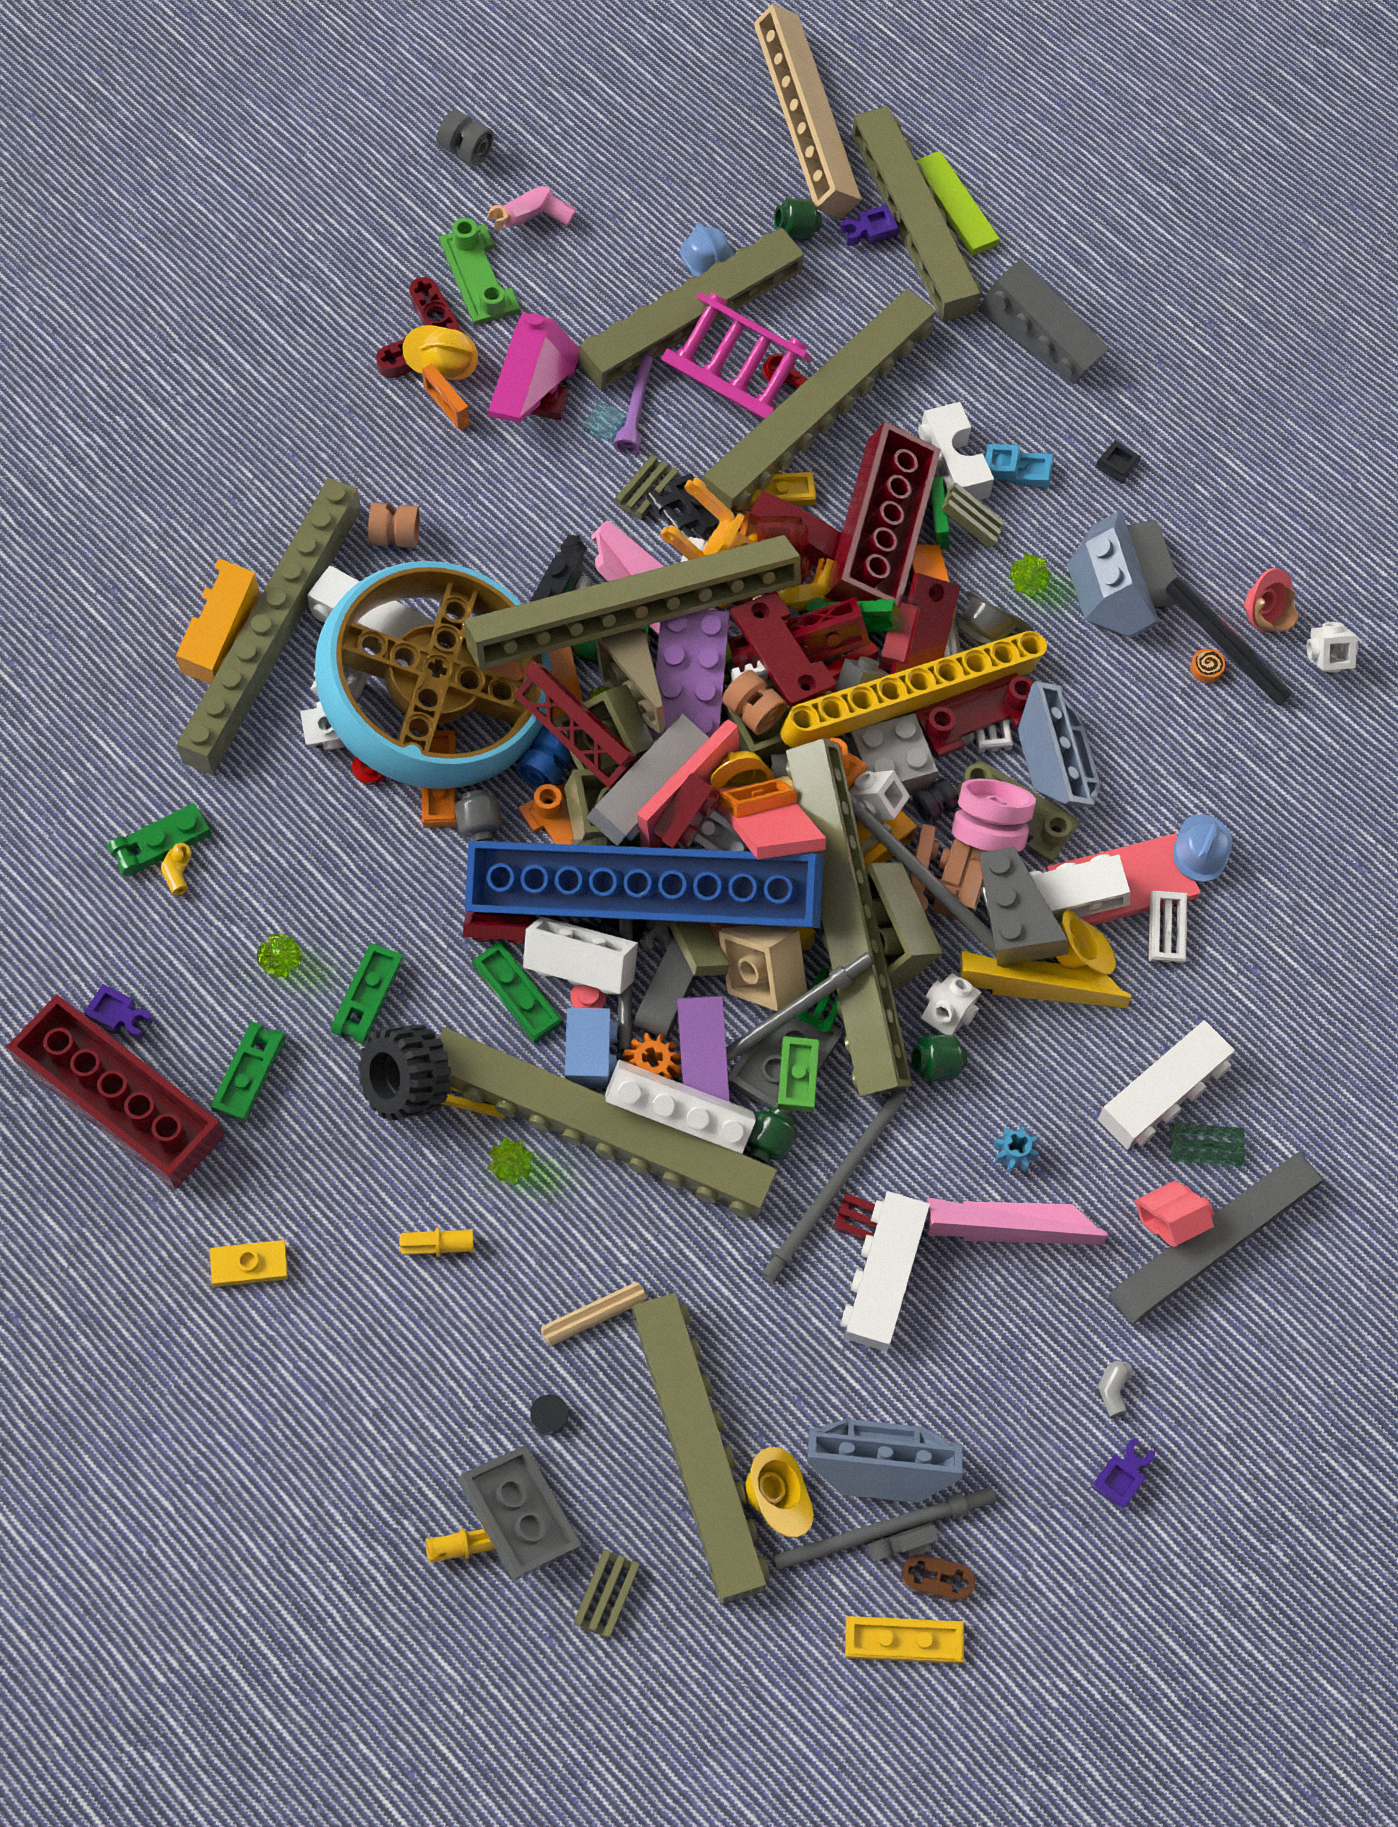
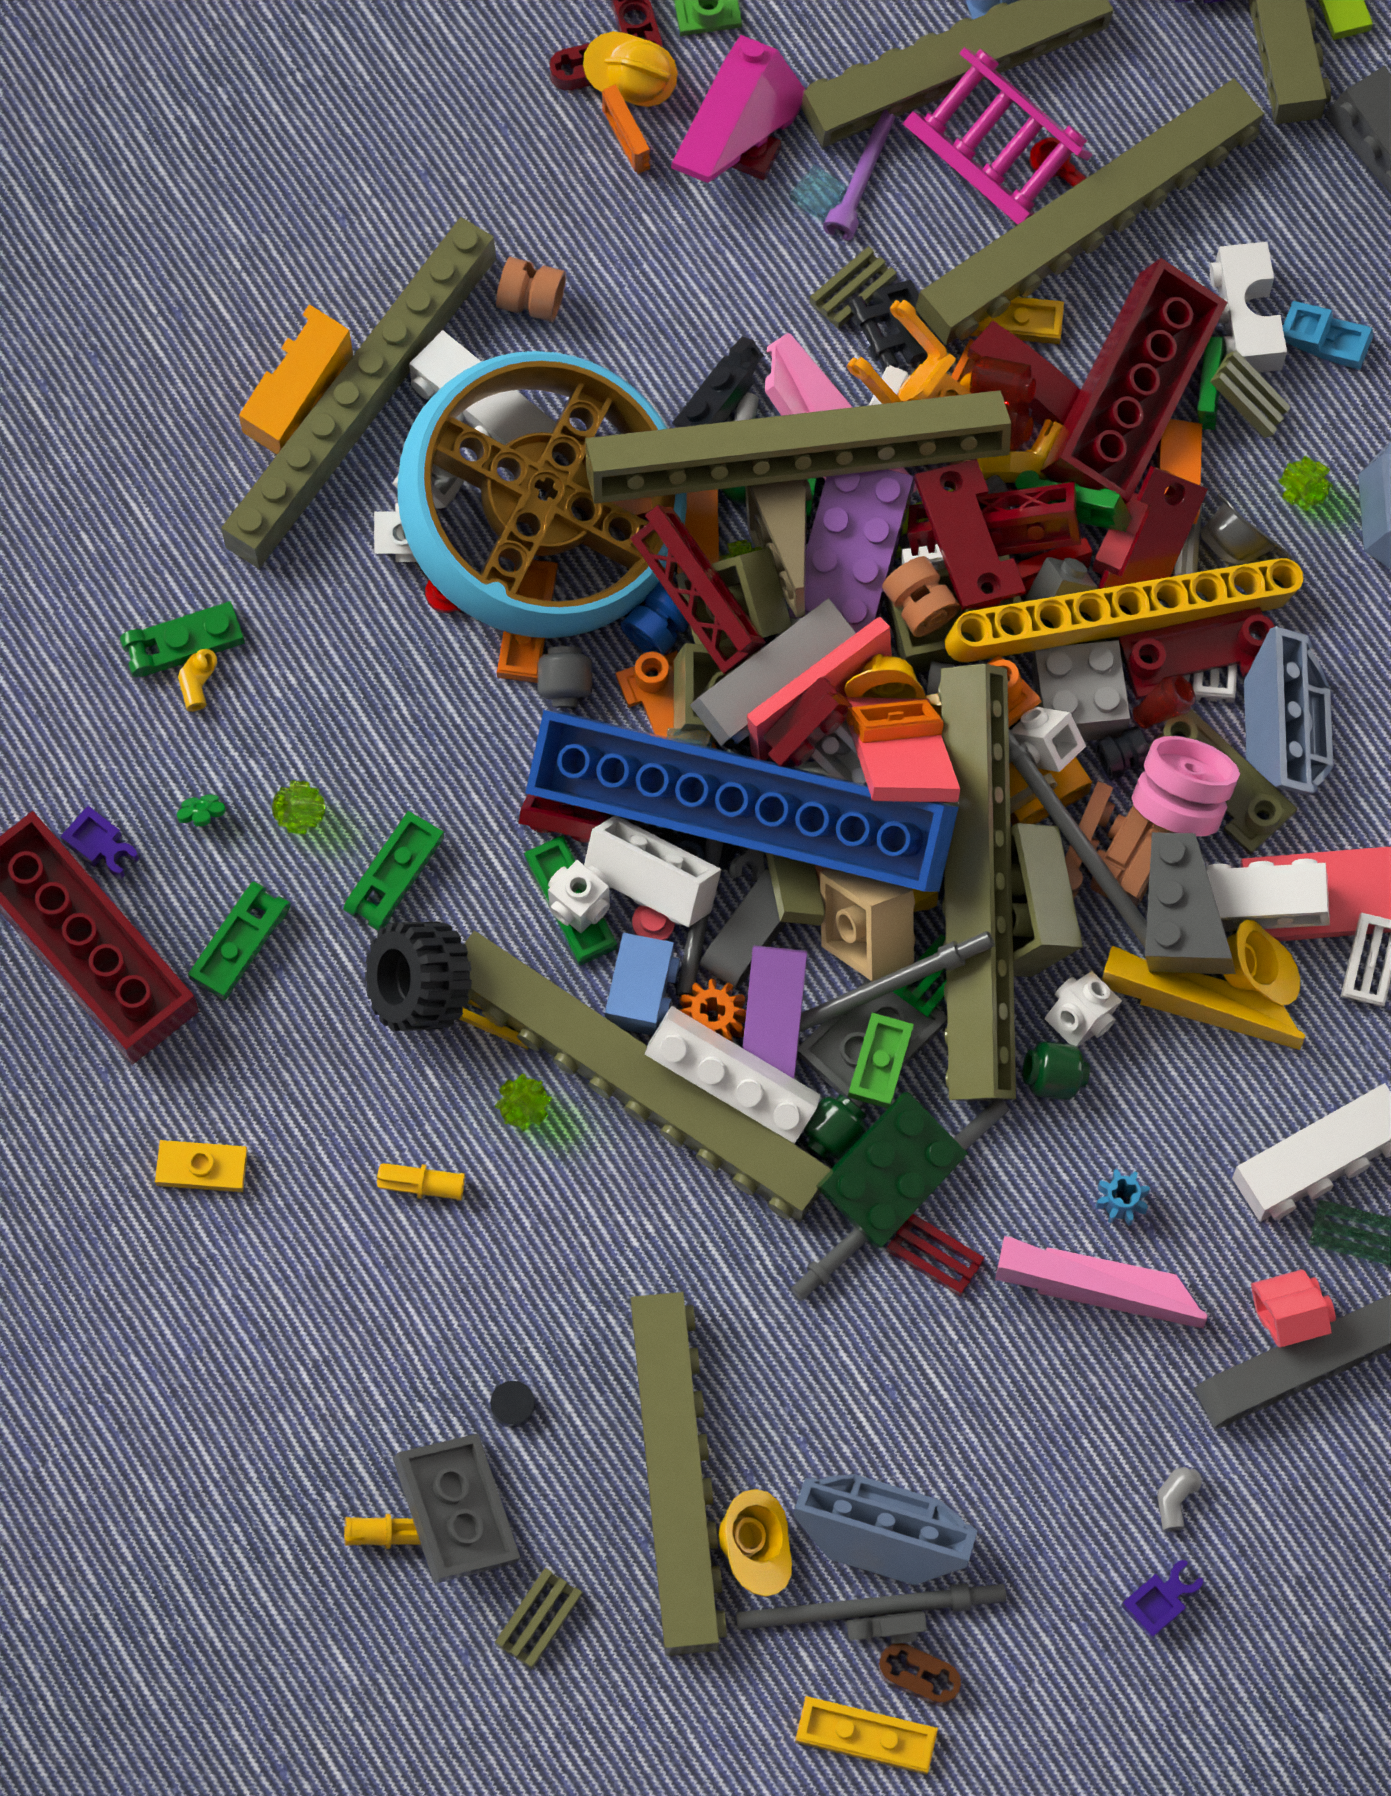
camera: 15 degrees right, 5 degrees up
tan axle [541,1282,646,1346] -> none
white brick [840,1191,930,1352] -> none
none -> green plant [177,794,226,826]
none -> white brick [548,860,610,934]
none -> dark green plate [816,1092,968,1248]
none -> clear red cone [1132,675,1196,729]

